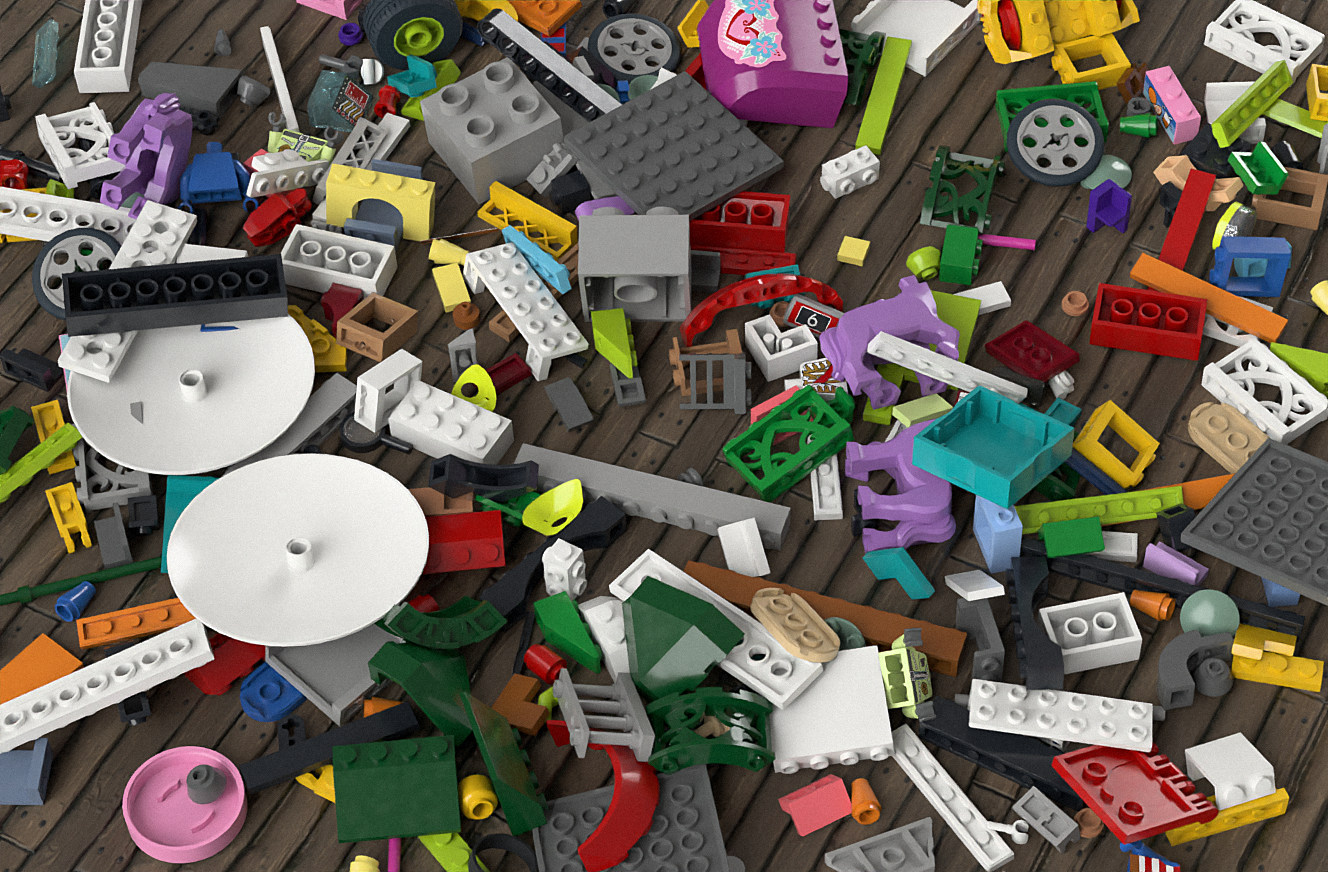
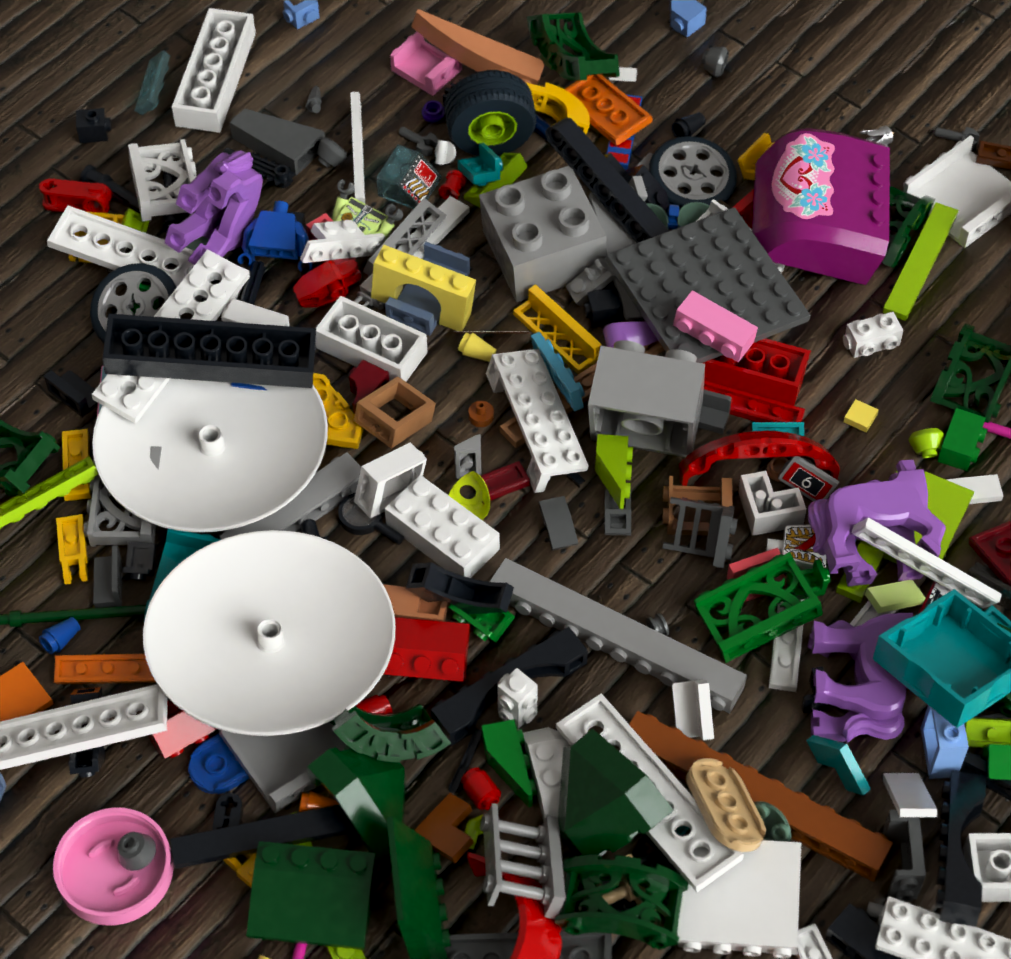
camera: 10 degrees right, 5 degrees up
light yellow tile [432,263,471,313] -> none
yellow head [458,774,498,820] -> none
neon yellow piece [522,479,583,536] -> none
yellowish green torso [878,628,936,722] -> none
none -> bright pink brick [673,290,758,362]

